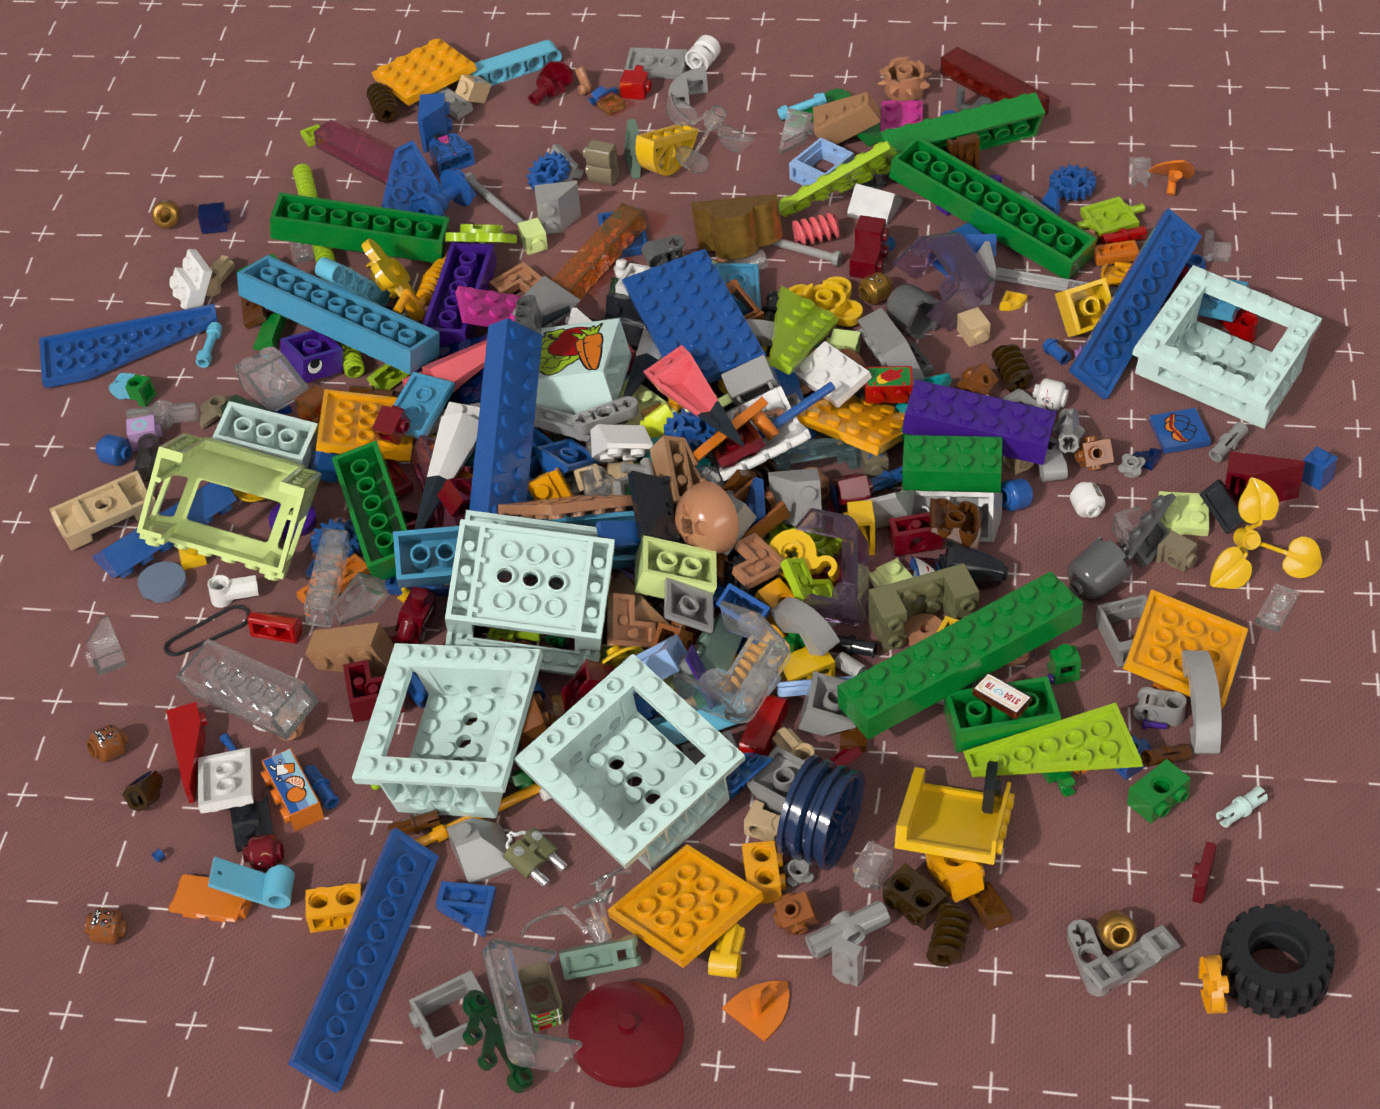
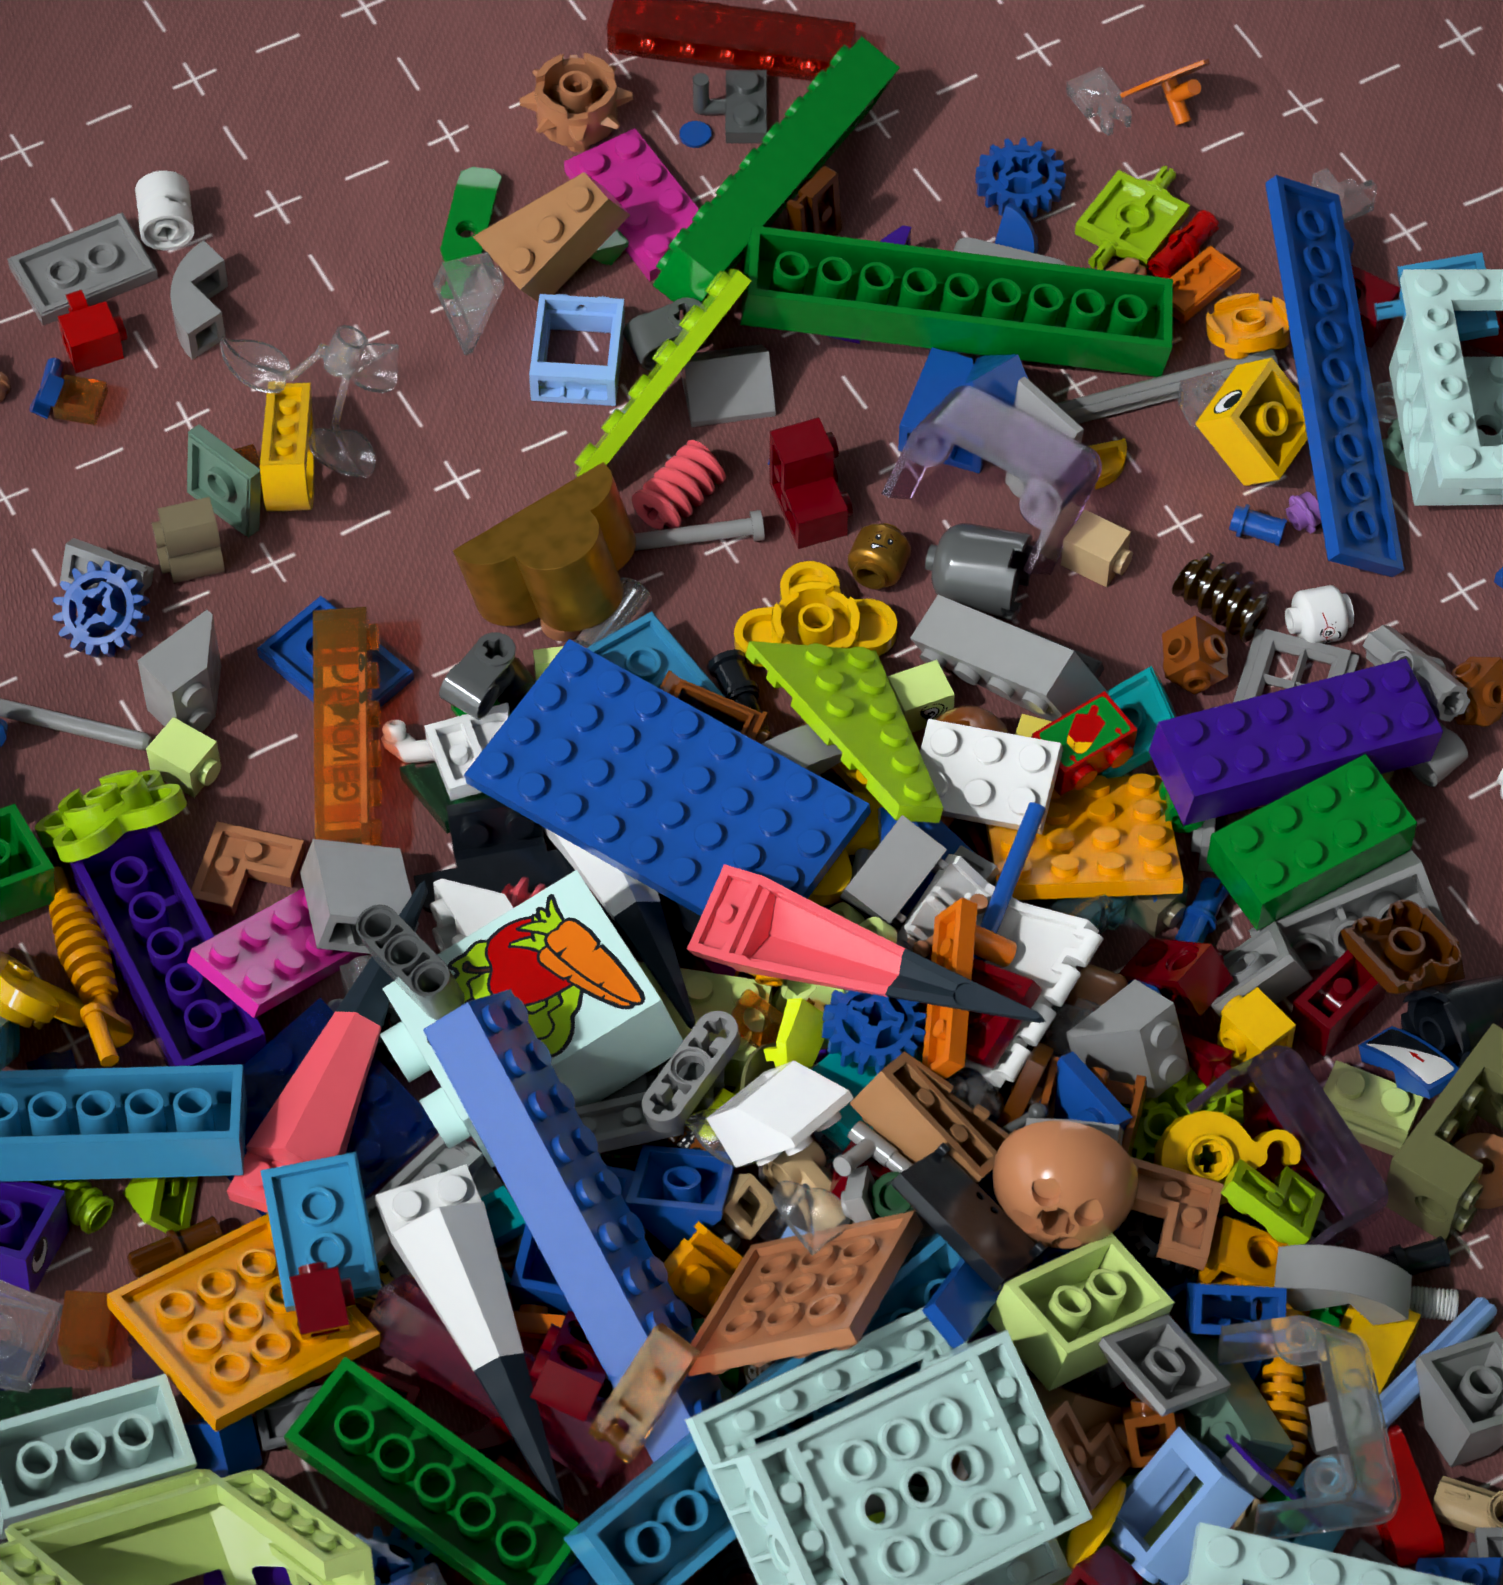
camera: 40 degrees left, 10 degrees up
medium azure bar [777,92,827,121] -> none
blue head [1001,478,1033,511] -> none
none -> clear orange plate [588,1323,701,1464]

